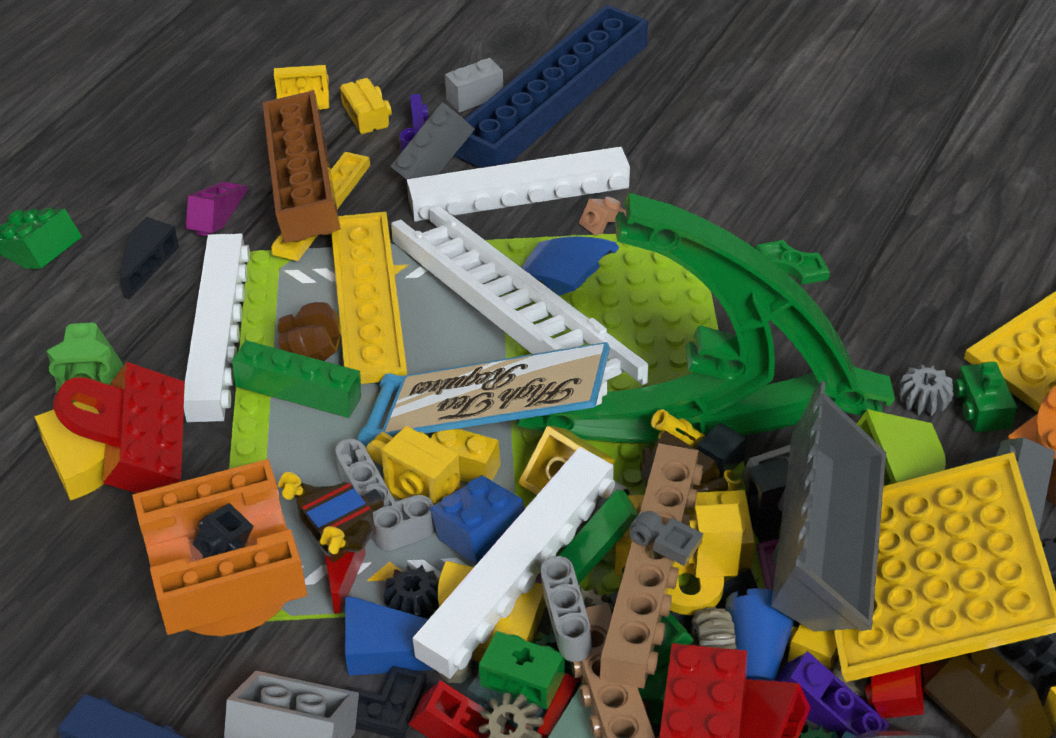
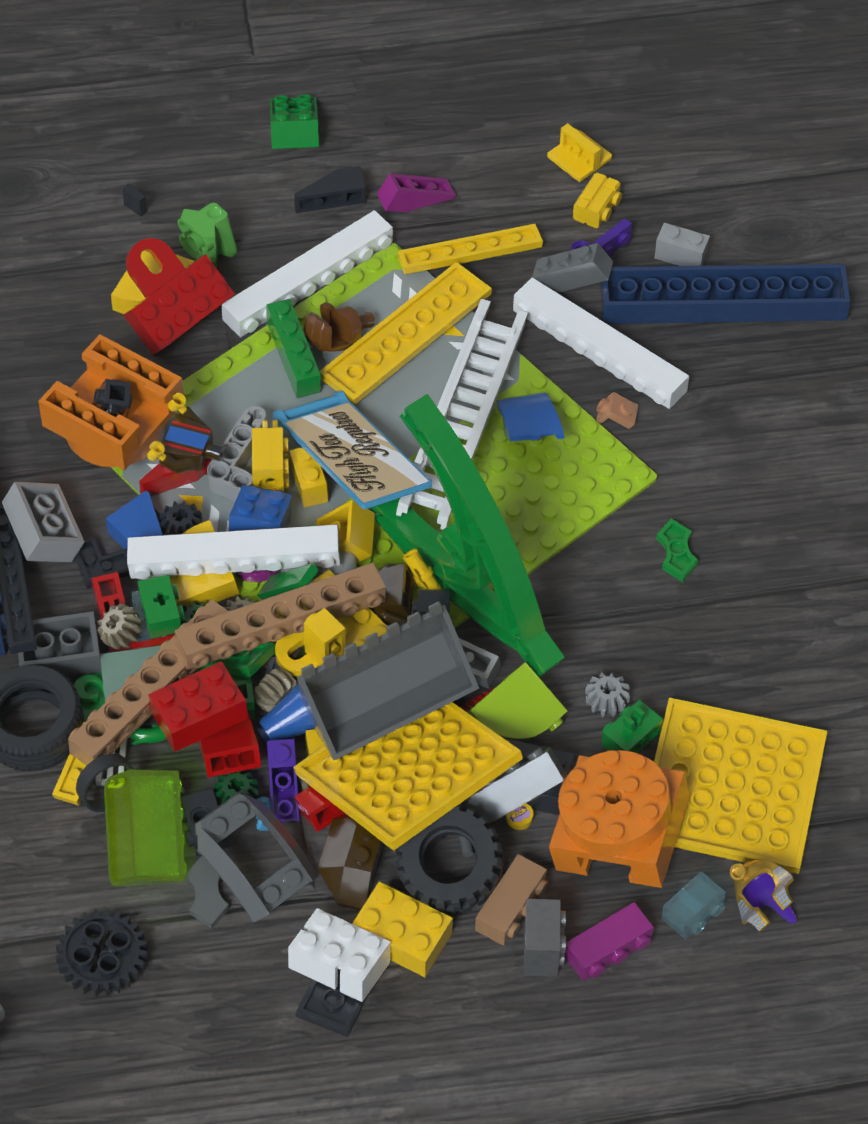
camera: 50 degrees right, 10 degrees up
dark orange brick [263,90,341,243] -> none
light grey beam [541,556,592,662] -> none
dark grey plate [630,511,703,566] -> none

